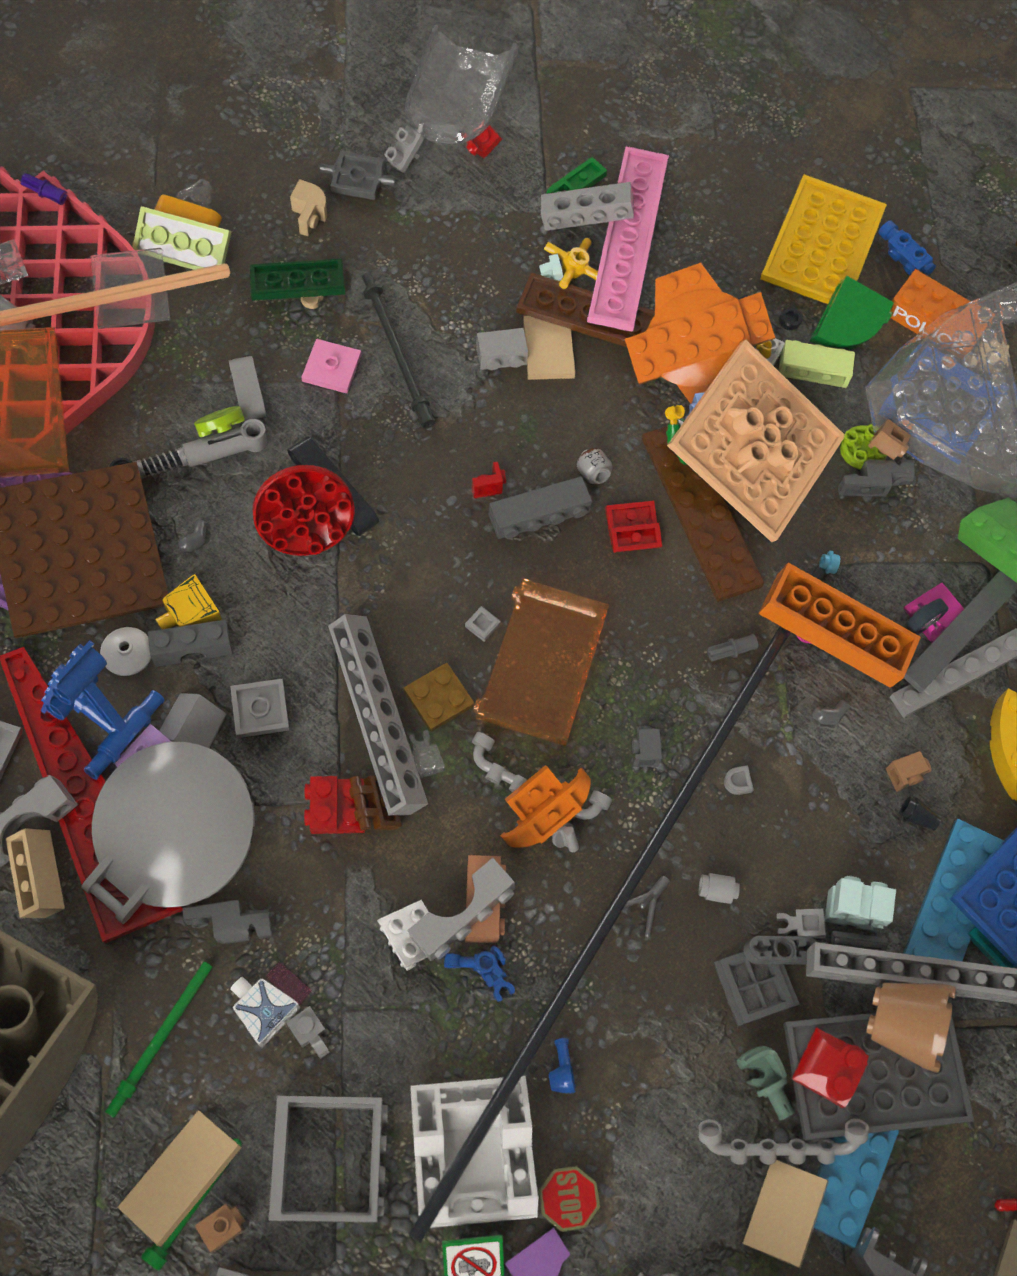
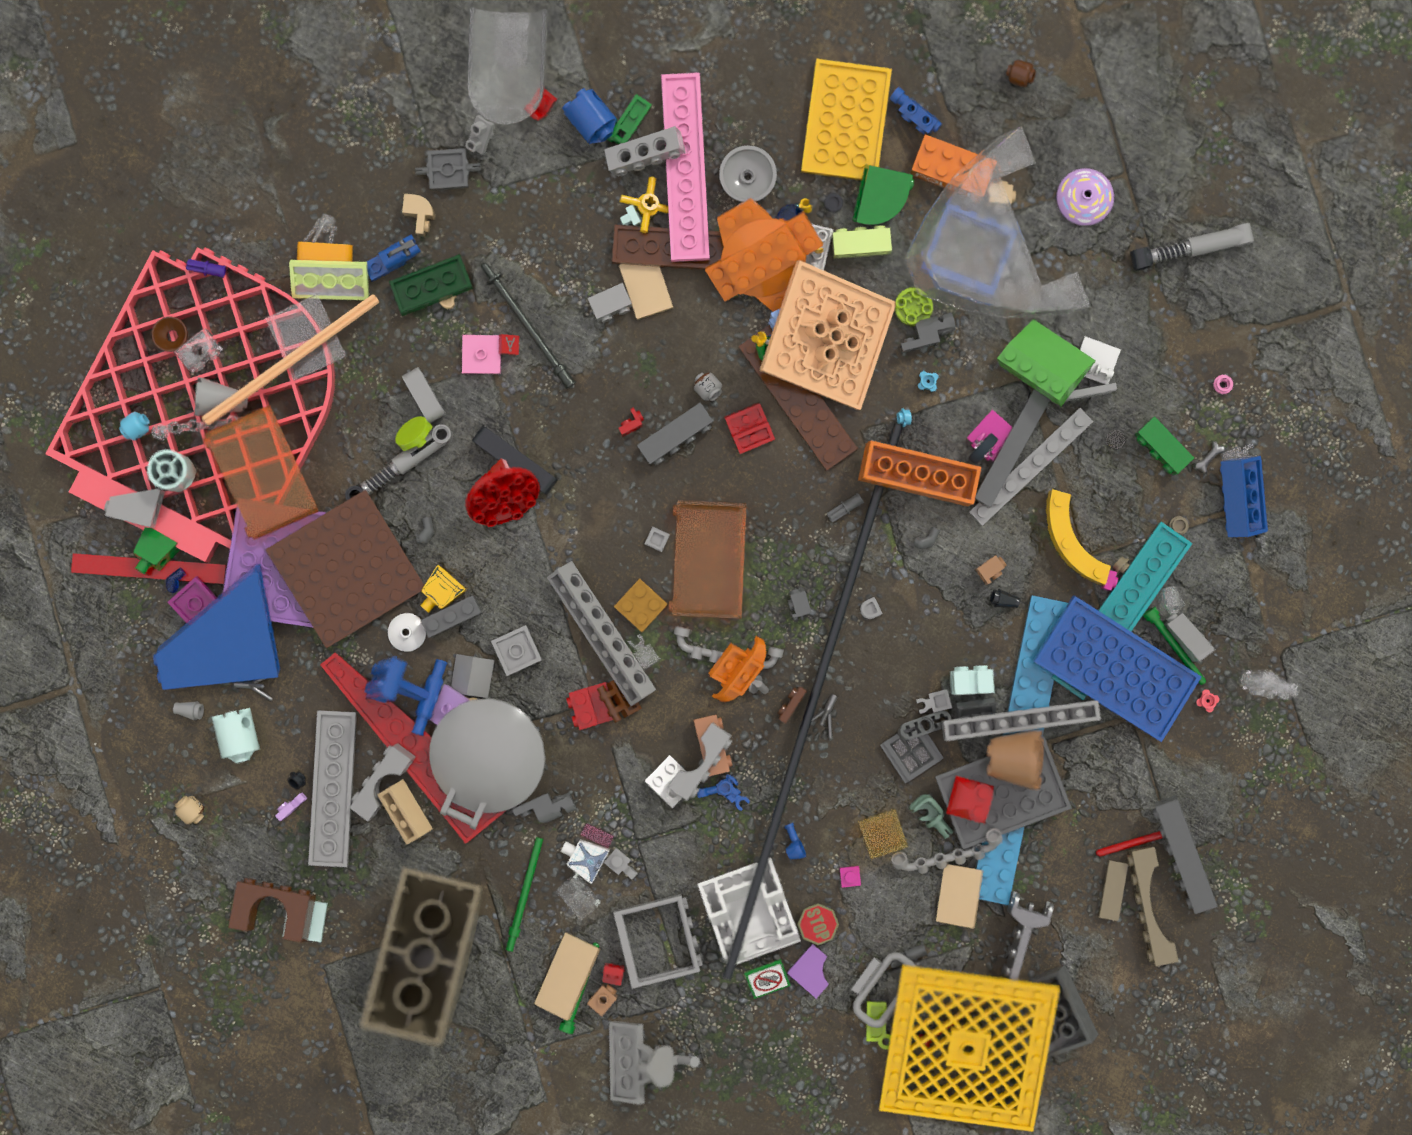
camera: 10 degrees left, 20 degrees up
light grey brick [698,873,740,904] -> none
medium nougat brick [868,419,911,460] -> none
none -> blue plate [367,234,421,281]
none -> red tile [499,334,519,355]
none -> clear brick [556,873,601,921]
none -> blue cylinder [562,88,618,144]
none -> red bracket [602,963,625,985]
none -> light grey dish [719,146,777,202]
none -> reddish brown plate [777,686,807,723]
none -> dark pink plate [839,866,861,887]
none -> clear yellow brick [857,808,908,859]
none -> medium azure plate [918,371,938,392]

